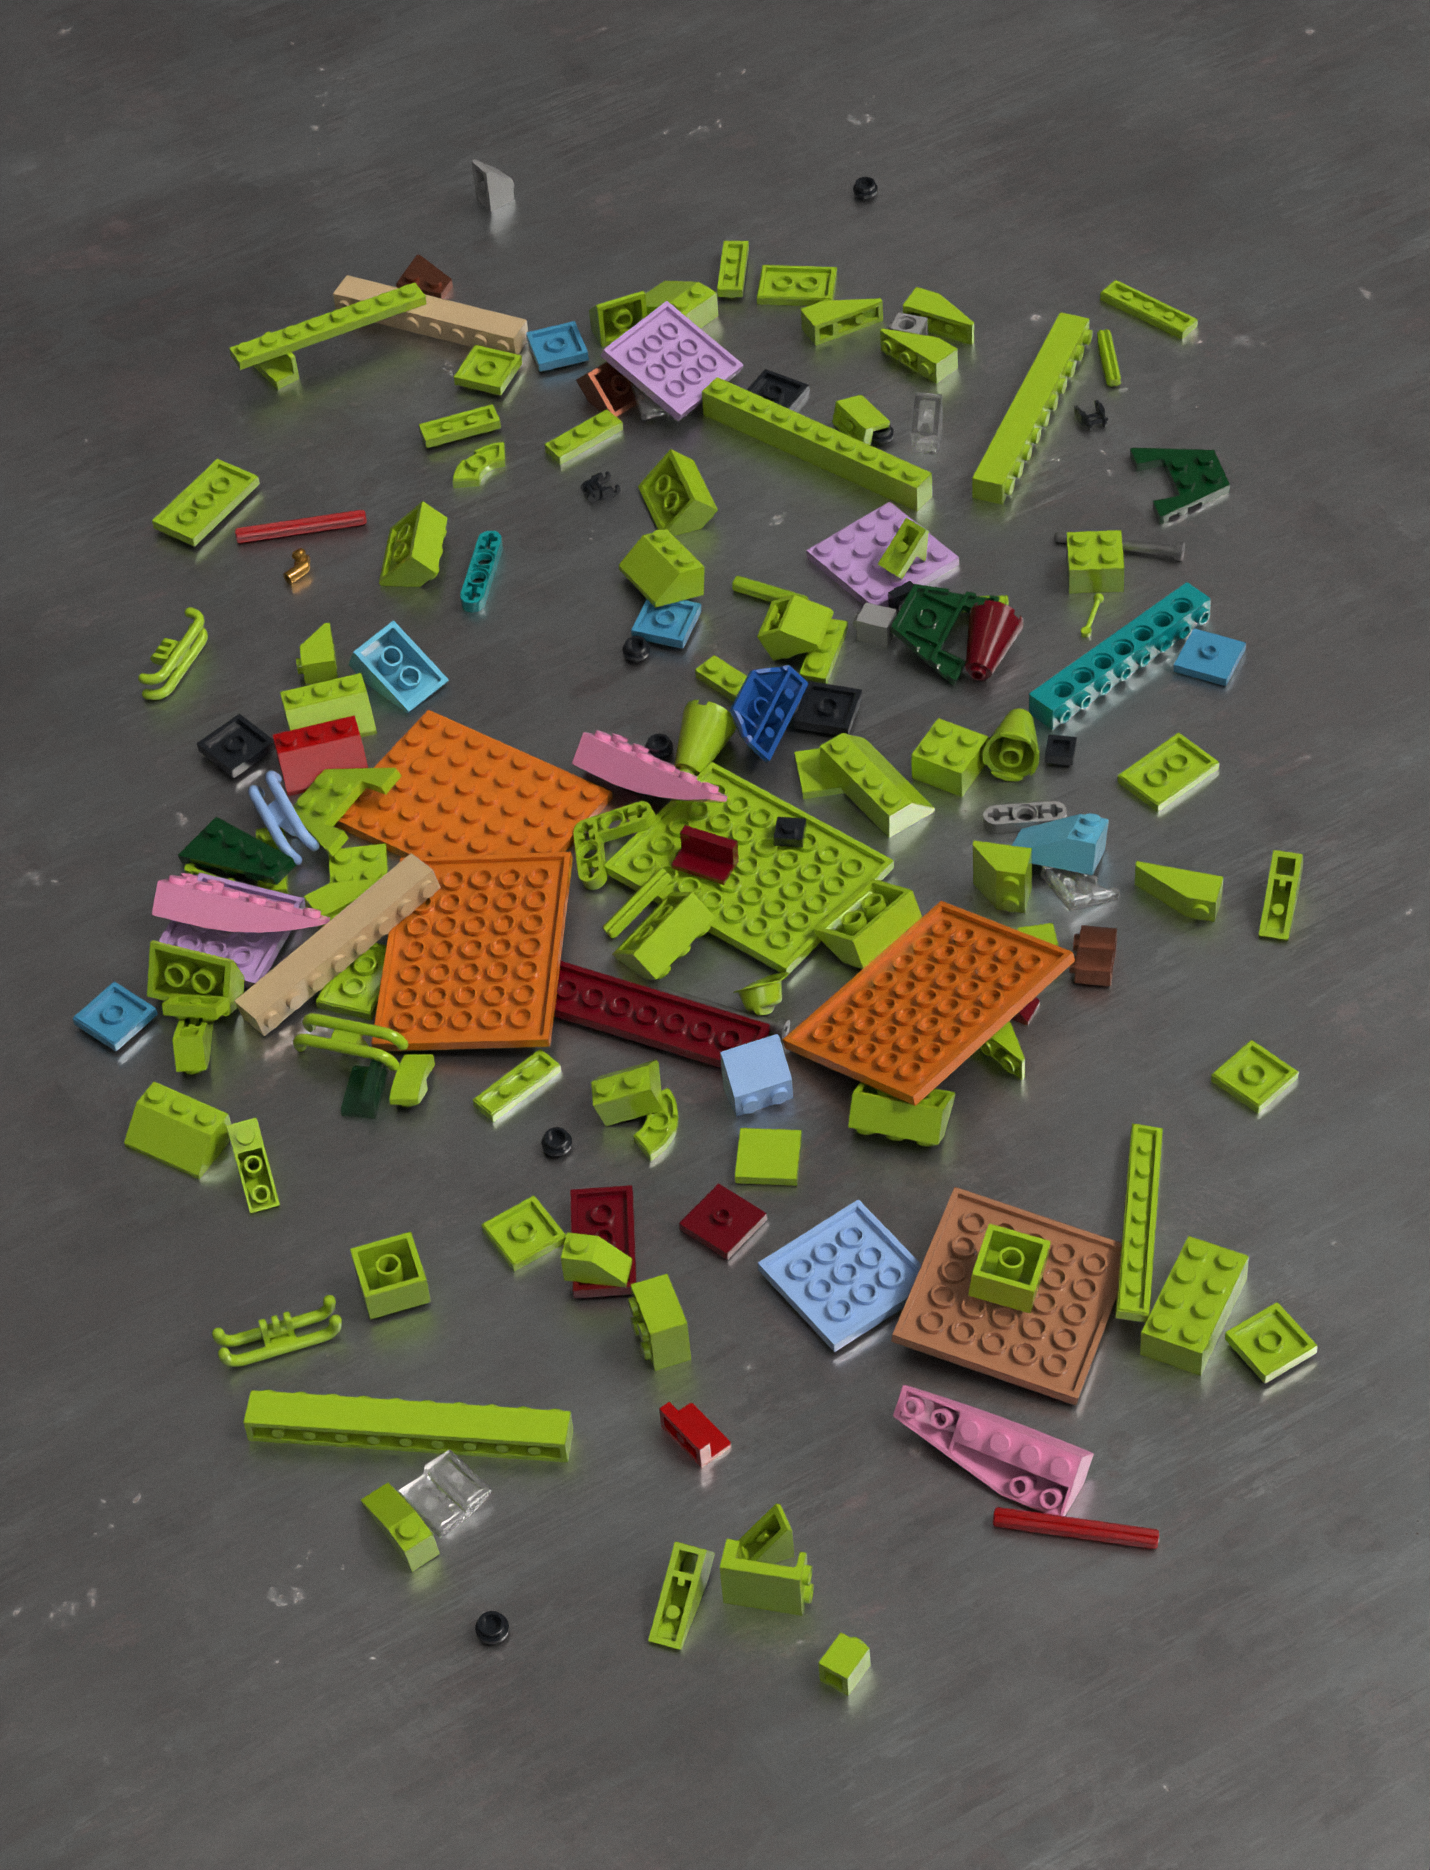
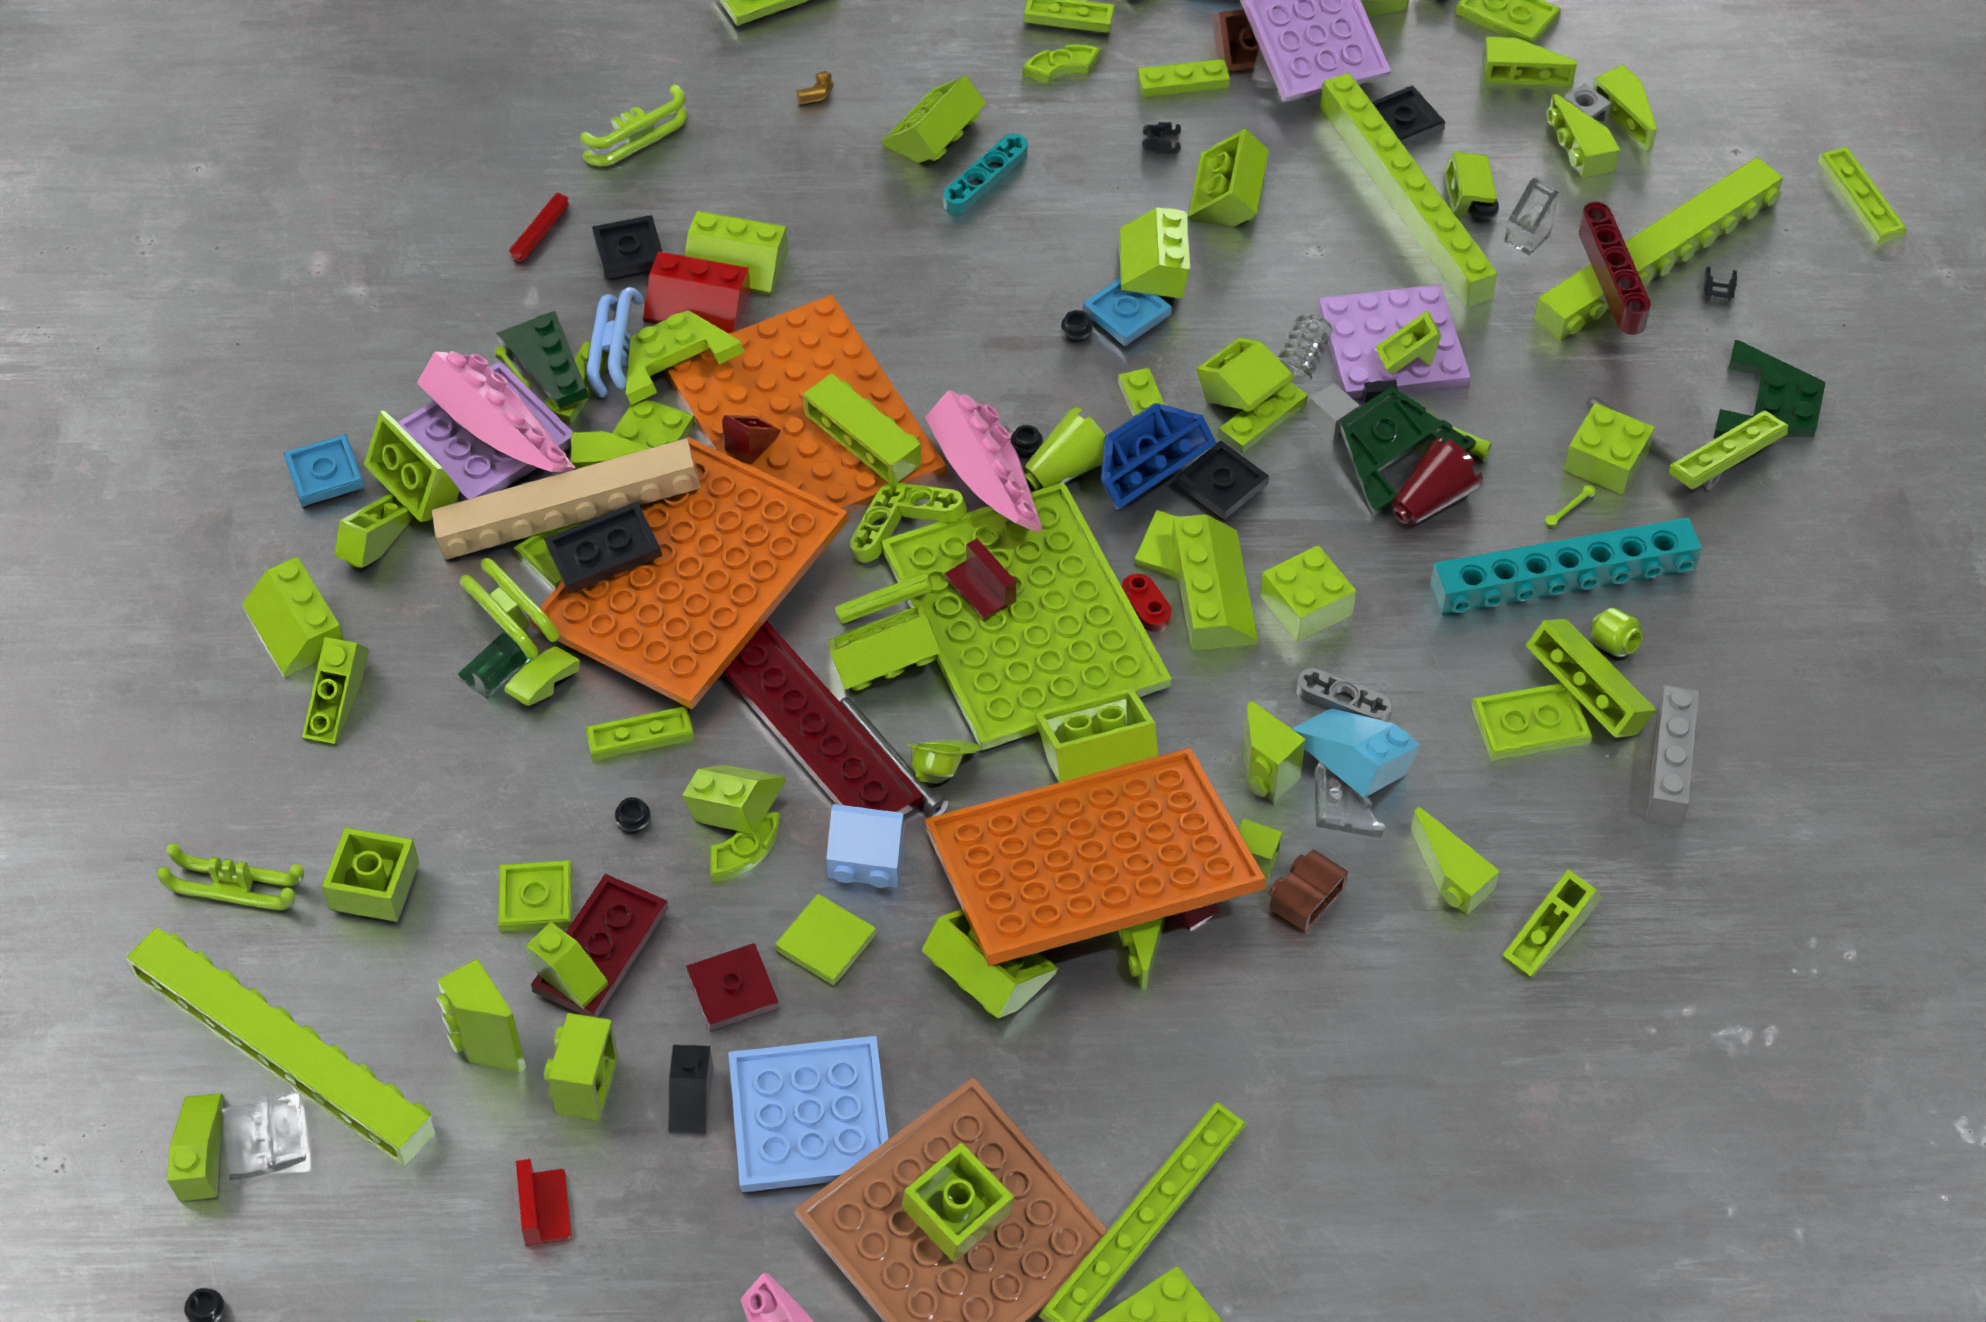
camera: 25 degrees right, 5 degrees up
lime plate [162,993,230,1022] -> none
red axle [235,509,367,544] -> none
lime slope [296,622,338,685] -> none
medium azure slope [348,620,449,714] -> none
lime axle [732,576,808,602] -> none
black plate [774,817,807,848] -> none
lime cone [983,708,1040,782] -> none
black plate [1045,734,1077,765] -> none
lime axle [1097,329,1121,387] -> none
dark azure plate [1173,628,1246,686] -> none
lime tile [1211,1040,1299,1114] -> none
none -> lime slope [436,958,526,1072]
none -> red axle [509,193,569,262]
none -> black plate [544,502,663,594]
none -> black slope [668,1044,713,1134]
none -> dark red slope [722,415,781,465]
none -> lime brick [803,373,921,486]
none -> red plate [1121,573,1172,632]
none -> clear piece [1277,314,1333,384]
none -> lime brick [1525,619,1657,738]
none -> dark red beam [1578,202,1651,335]
none -> lime head [1591,608,1643,657]
none -> light grey brick [1646,685,1699,827]
none -> lime tile [1669,410,1788,490]

